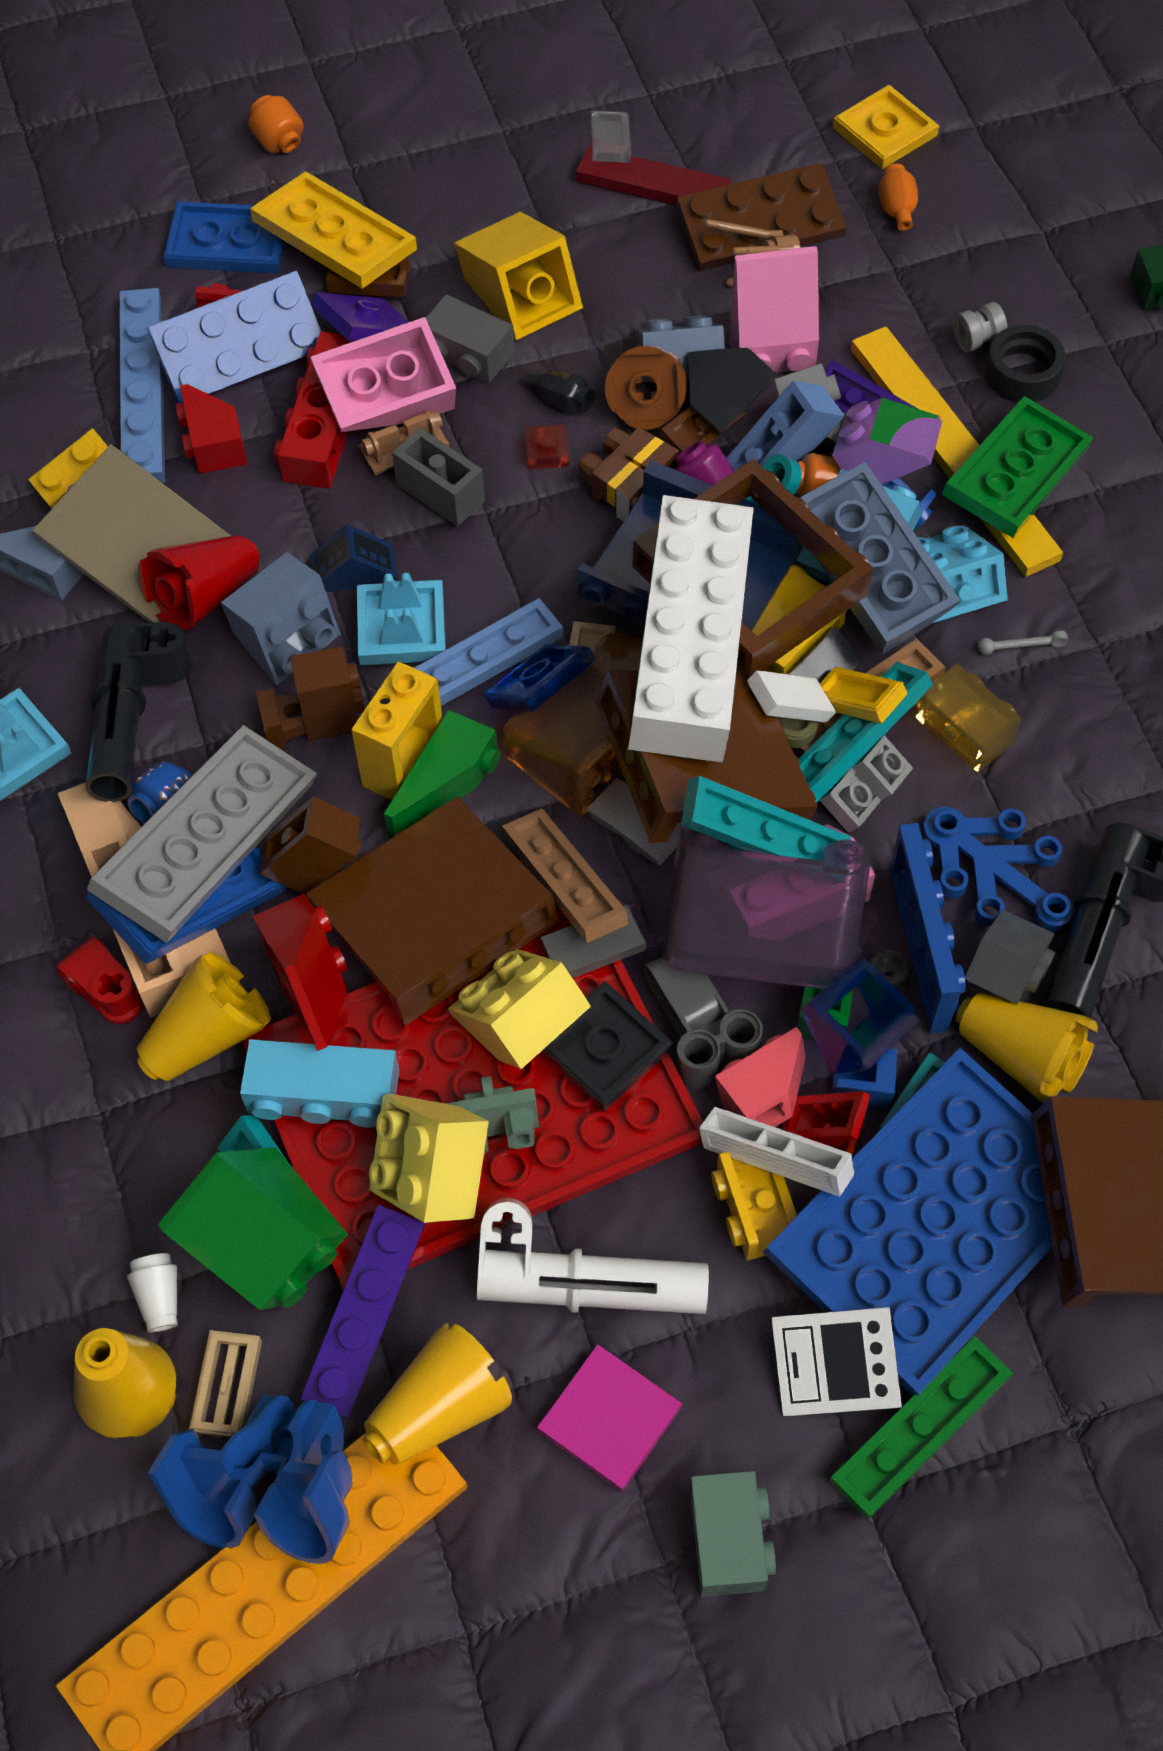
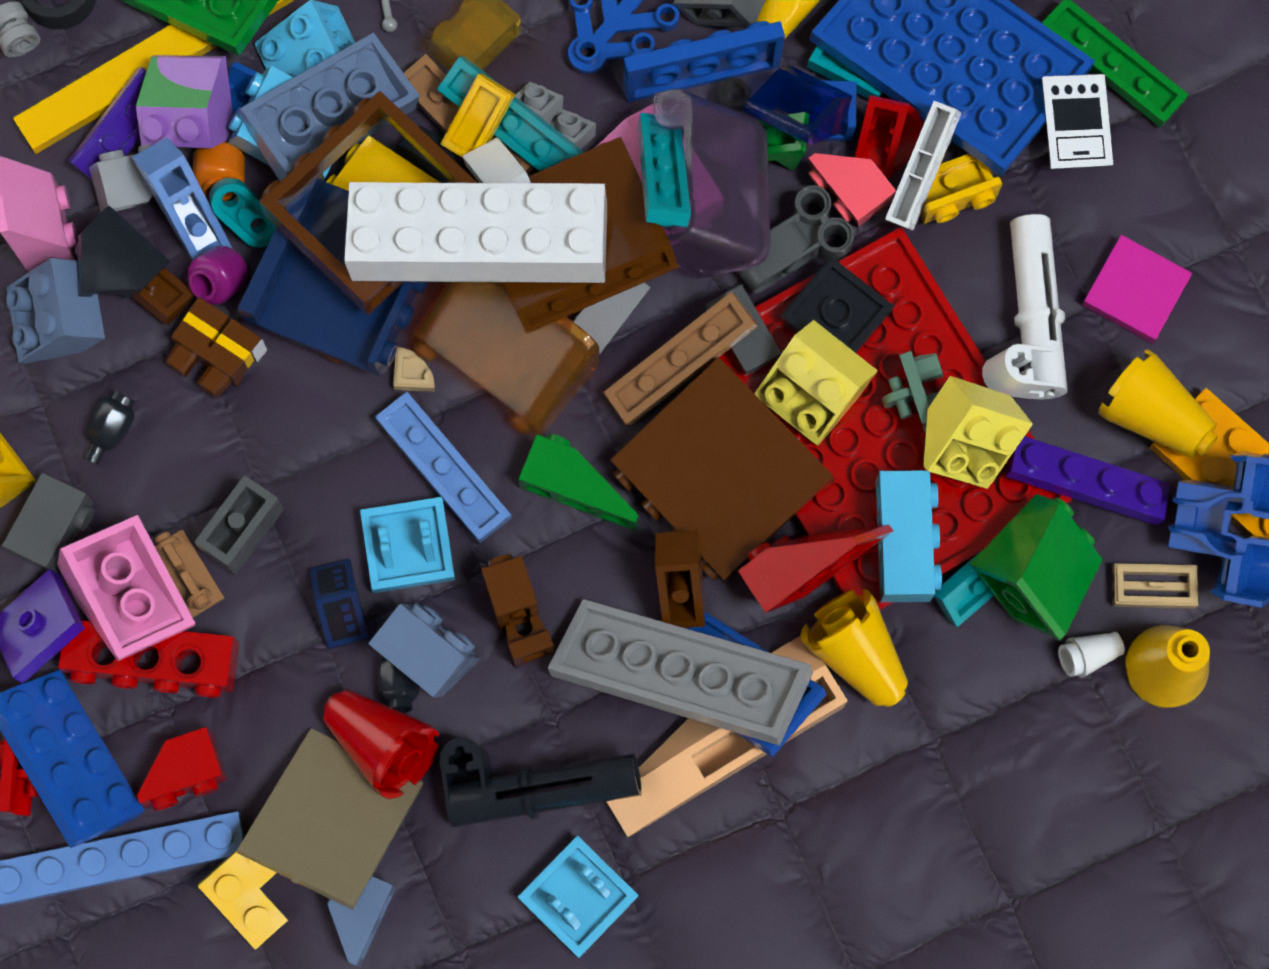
camera: 100 degrees left, 15 degrees up
red piece [55,936,143,1025] -> none
blue head [128,762,192,825] -> none
yellow window [351,661,443,800] -> none
clear blue tile [484,644,597,712] -> none
clear red plate [525,424,569,470] -> none
dark orange plate [605,345,688,430] -> none
sand green brick [690,1471,776,1597] -> none

